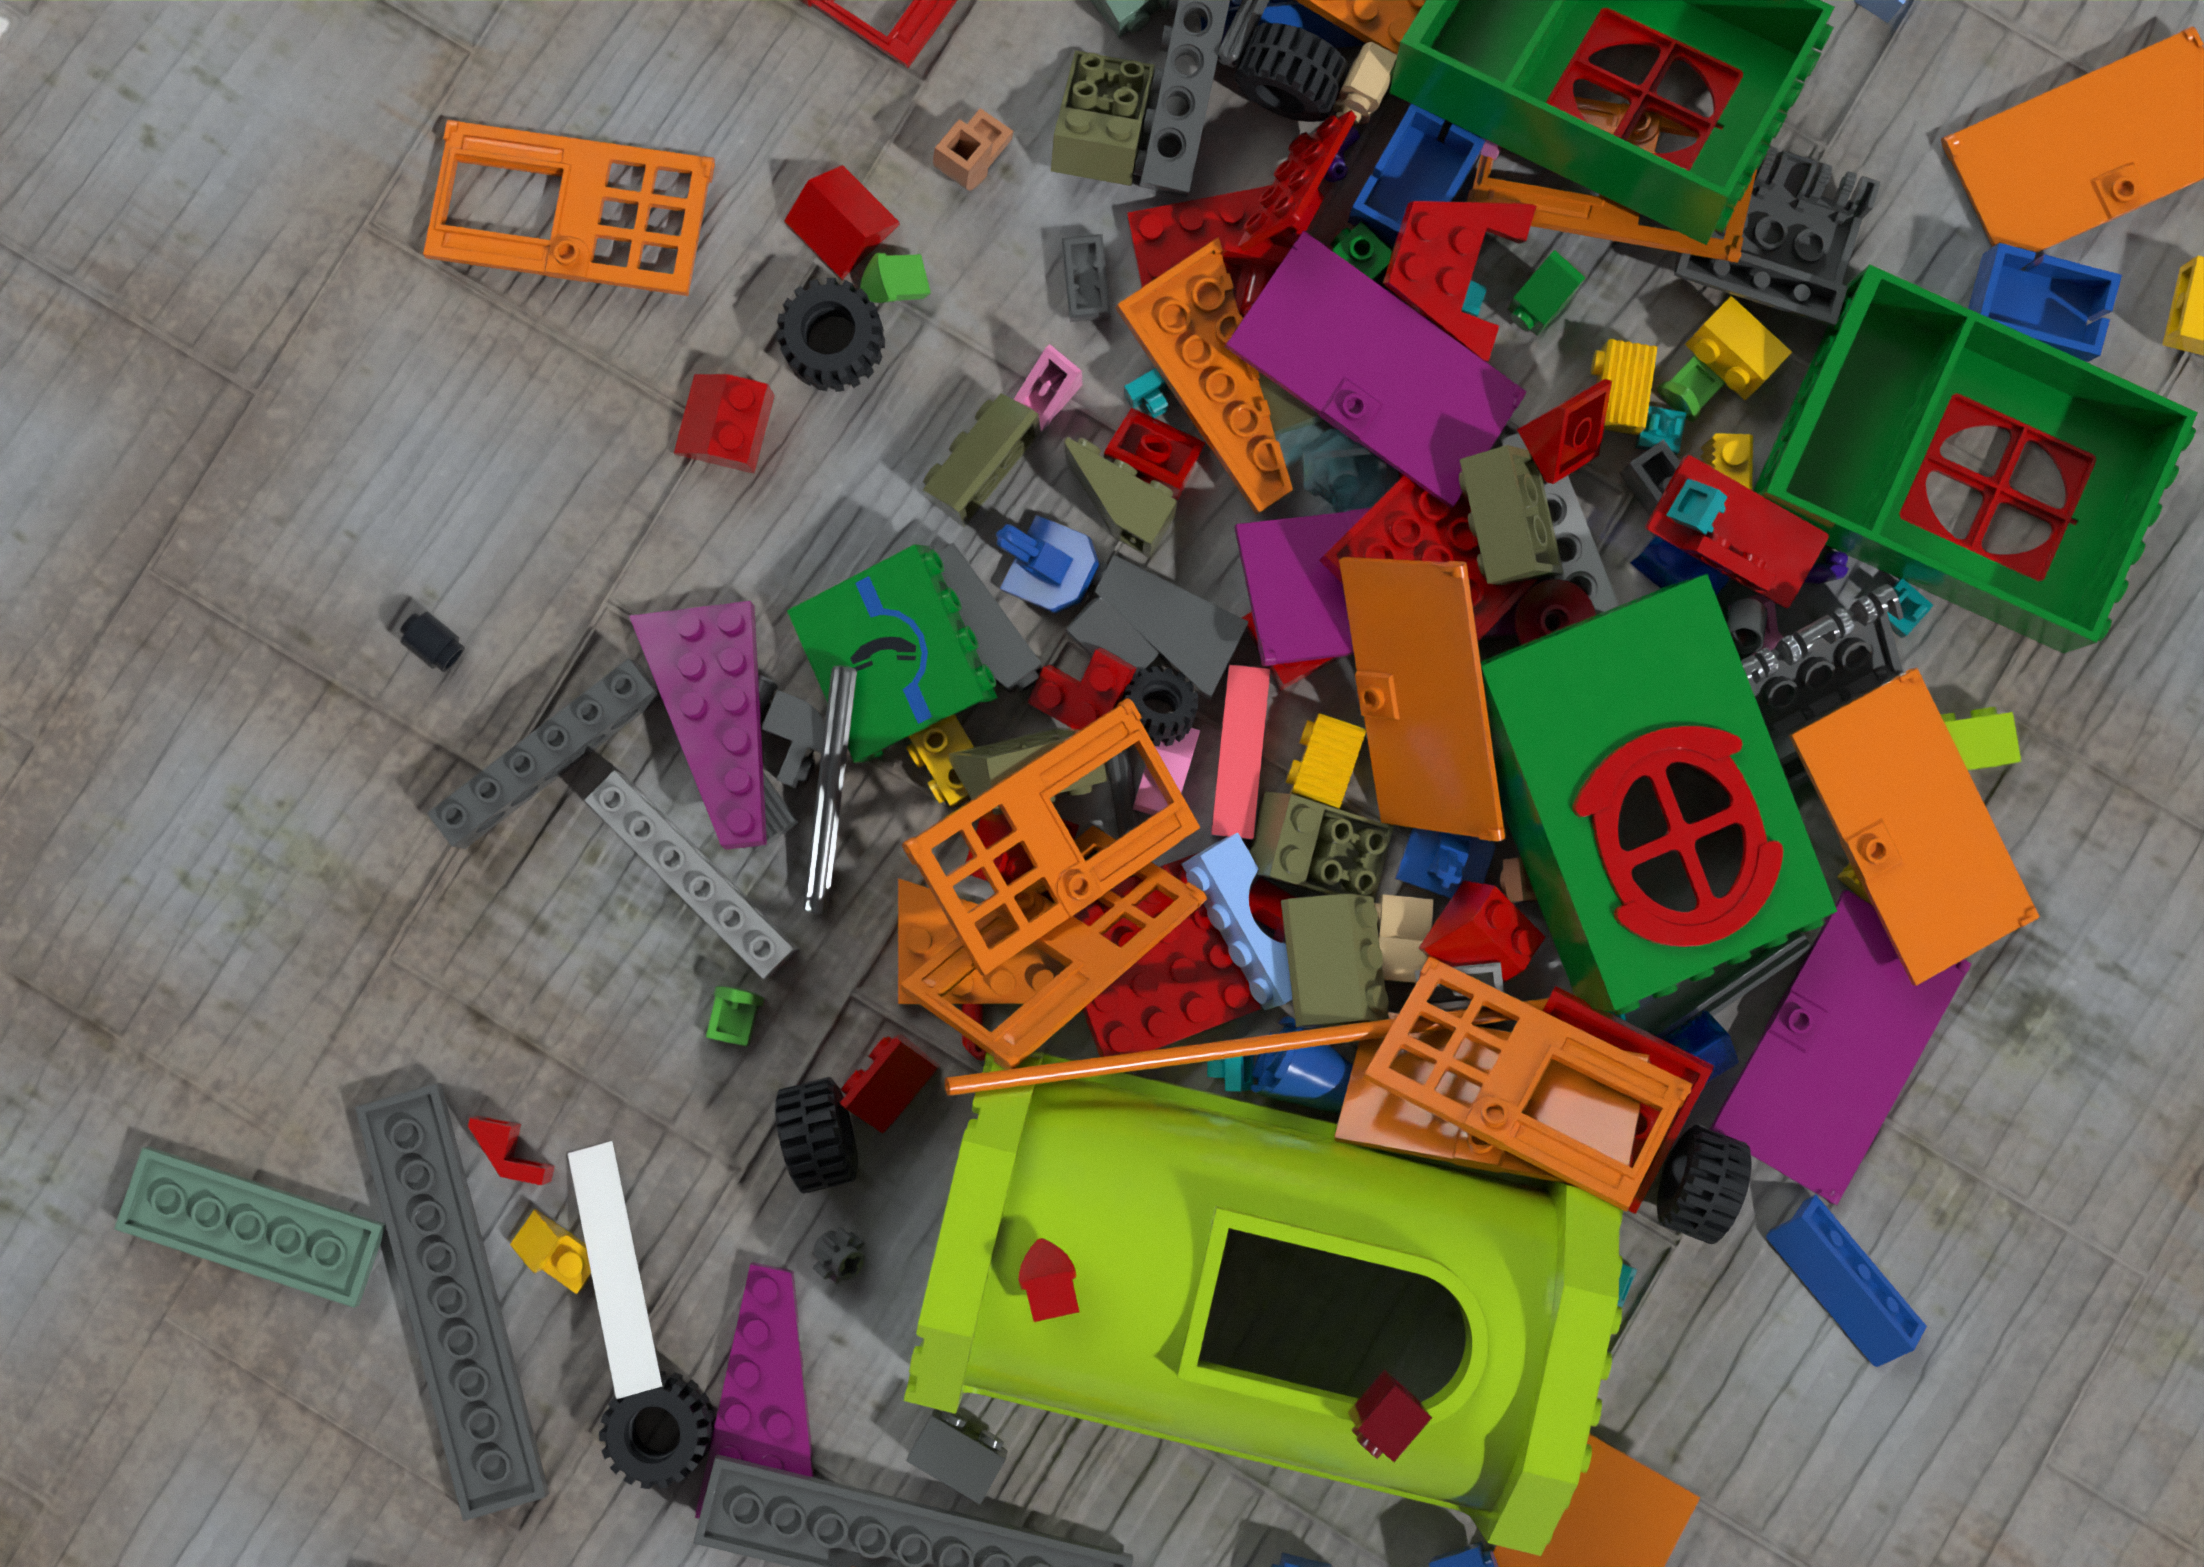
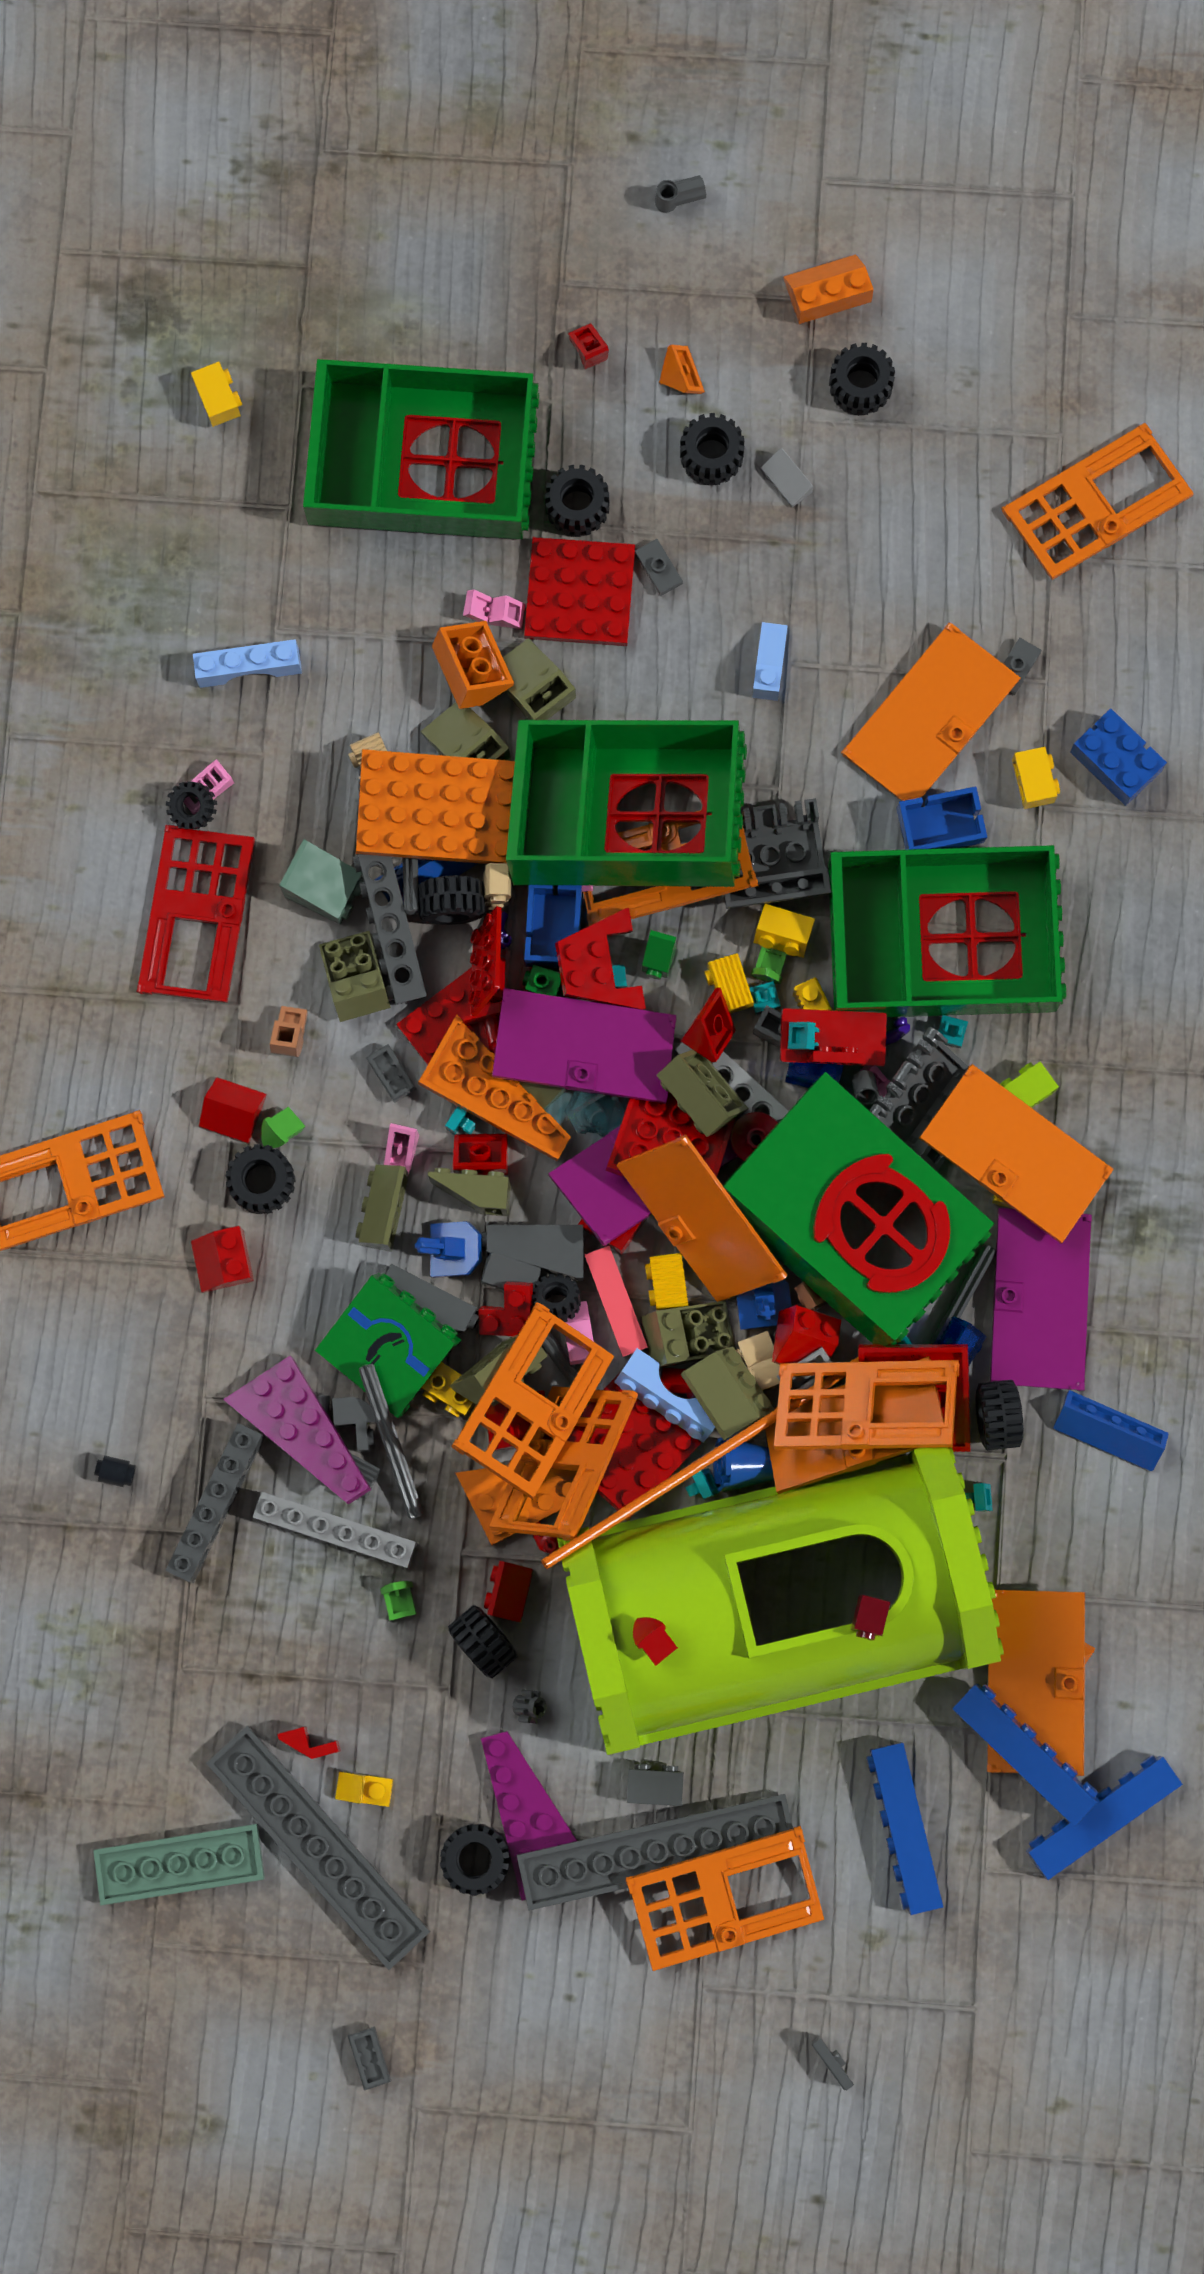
camera: 25 degrees left, 5 degrees down
white sticker [568,1141,662,1399] -> none

